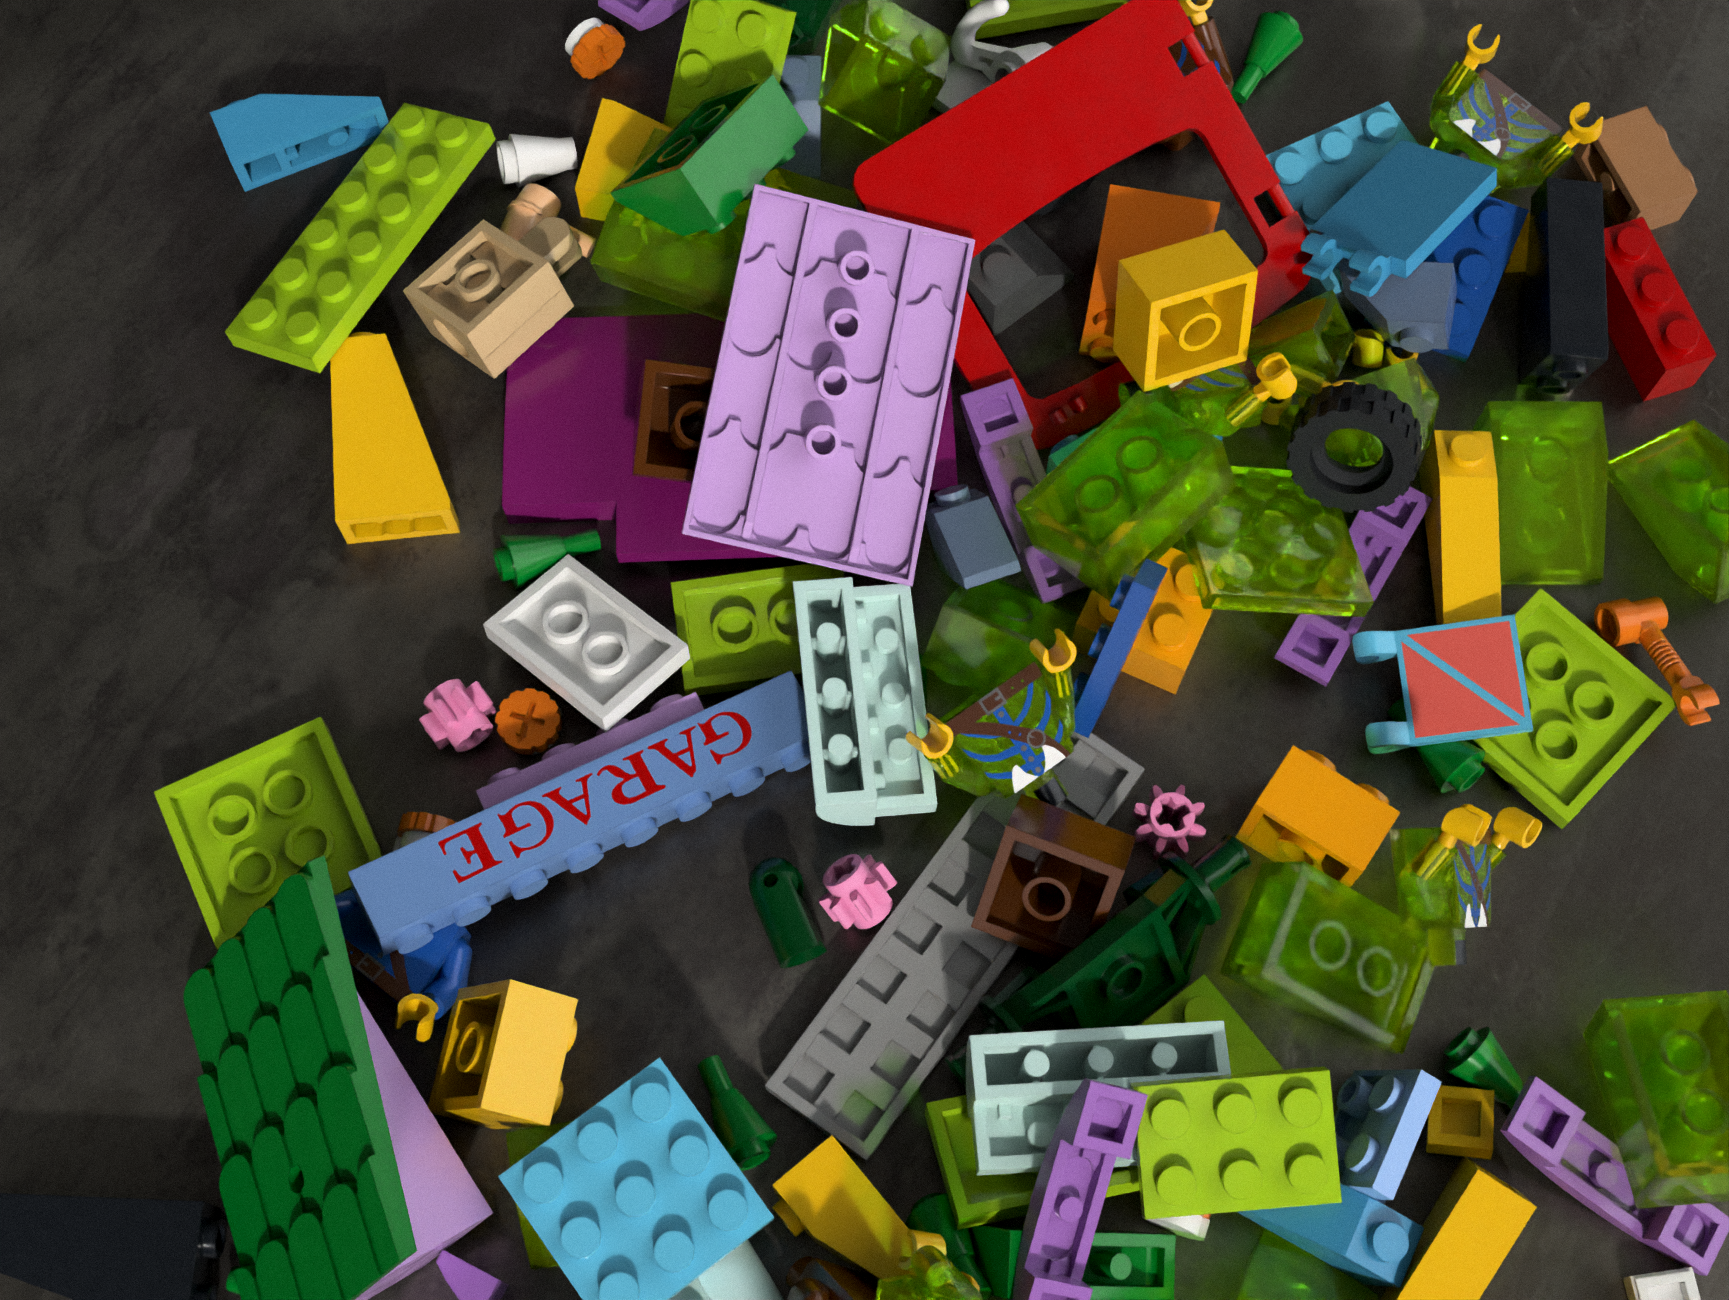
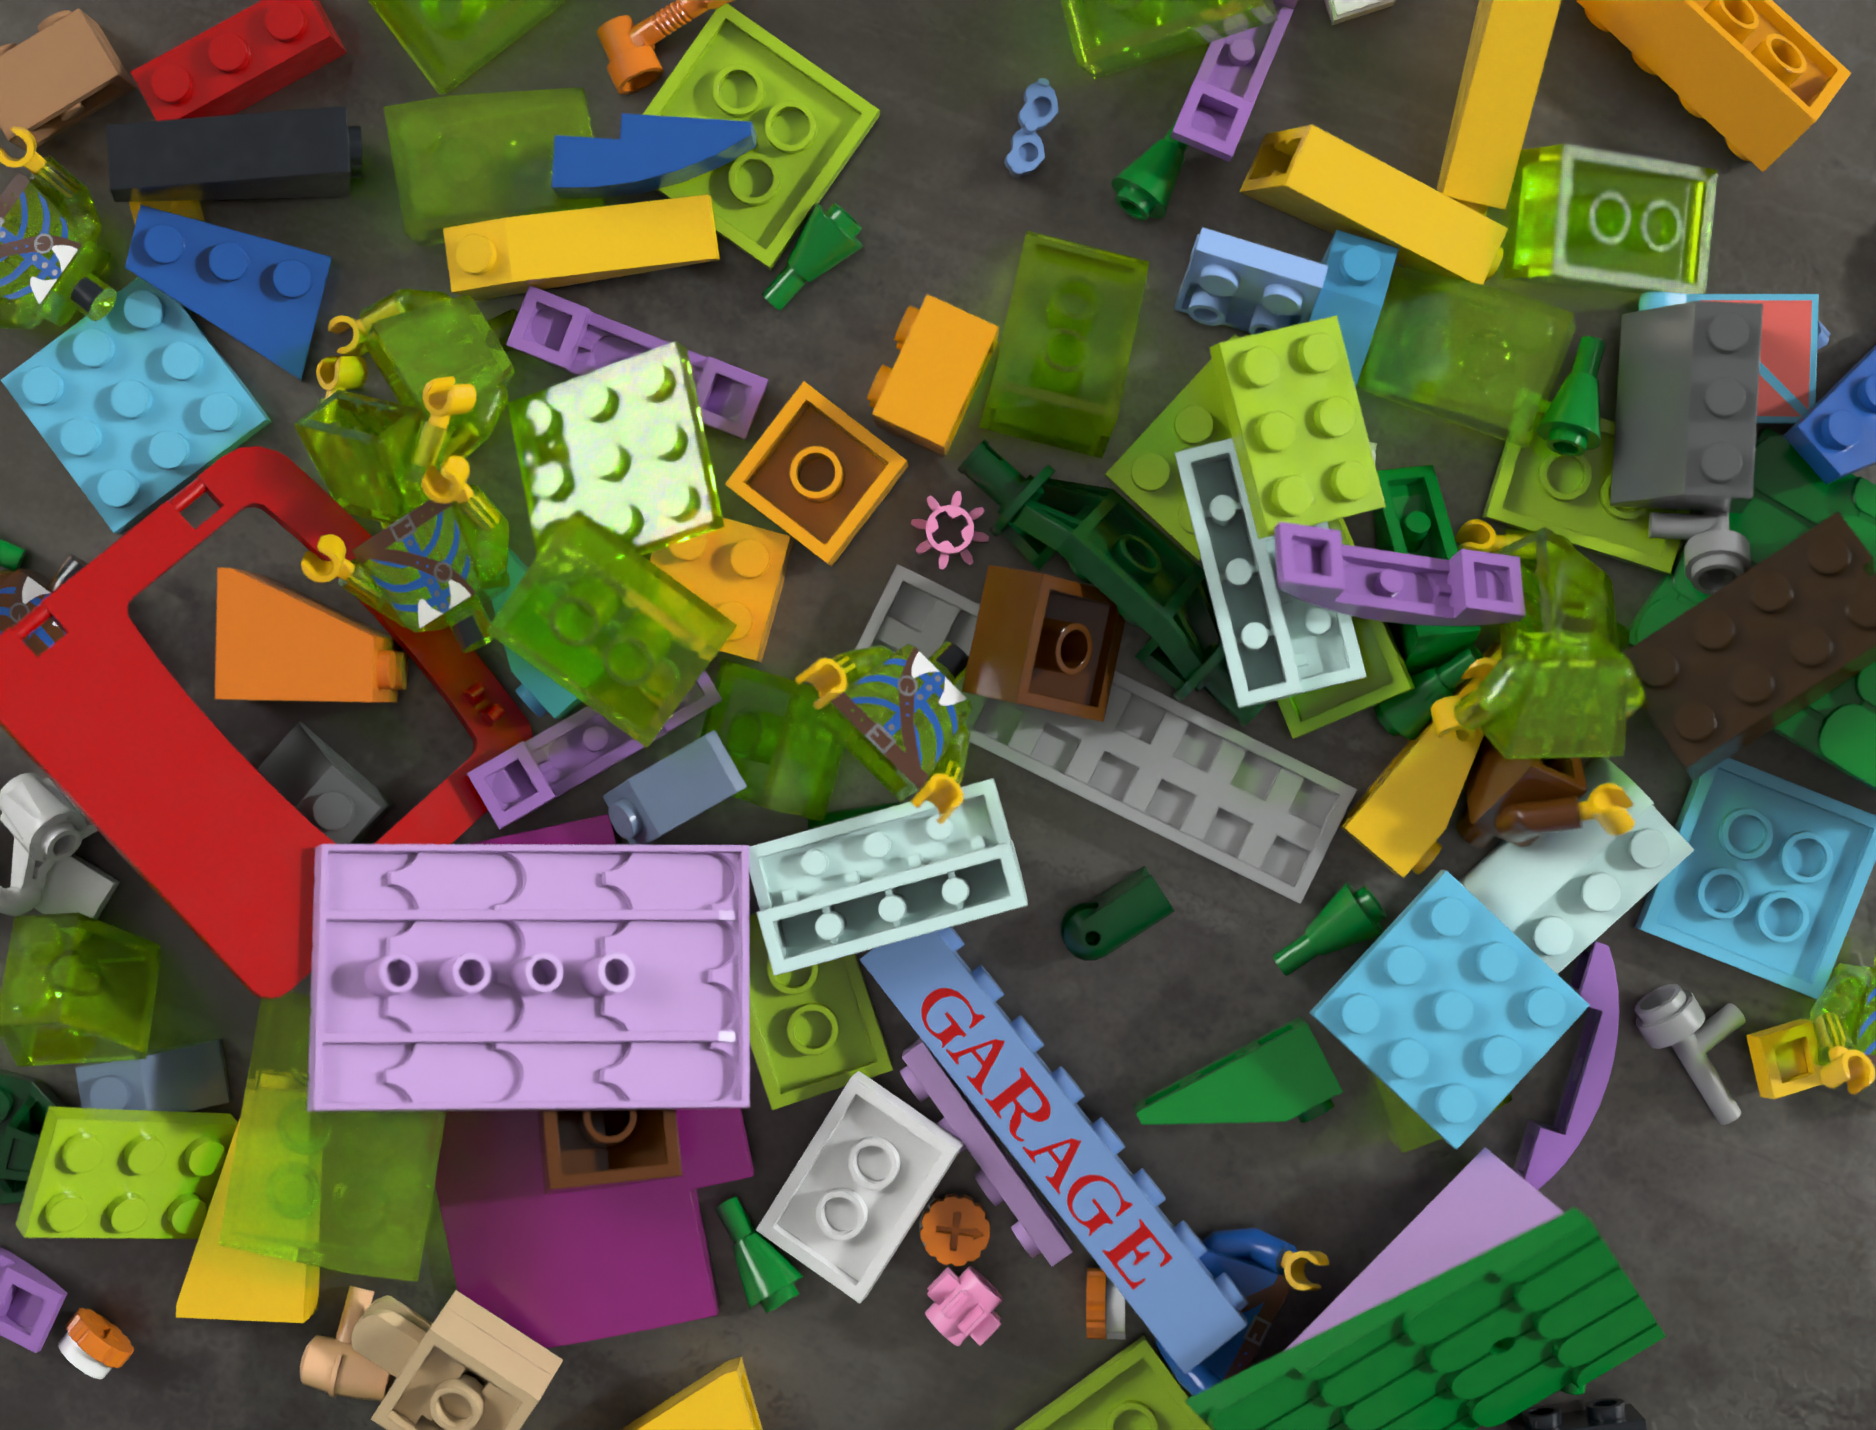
camera: 100 degrees left, 20 degrees up
yellow brick [428,979,578,1129] -> none
white cone [496,134,578,188] -> none
green slope [610,74,808,236] -> none
bright pink gear [818,854,897,929] -> none
blue plate [1066,558,1168,738] -> none
yellow brick [1113,229,1258,392] -> none
black tyre [1286,382,1422,513] -> none
dark azure tile [1301,139,1497,297] -> none
sand blue slope [1339,258,1457,353] -> none
coral flag [1352,614,1533,754] -> none
clear neon green torso [1390,804,1542,966] -> none
yellow plate [1426,1085,1494,1159] -> none
none -> blue slope [551,113,757,198]
none -> light orange brick [725,381,909,567]
none -> medium blue piece [1004,78,1059,178]
none -> green slope [1133,1017,1343,1125]

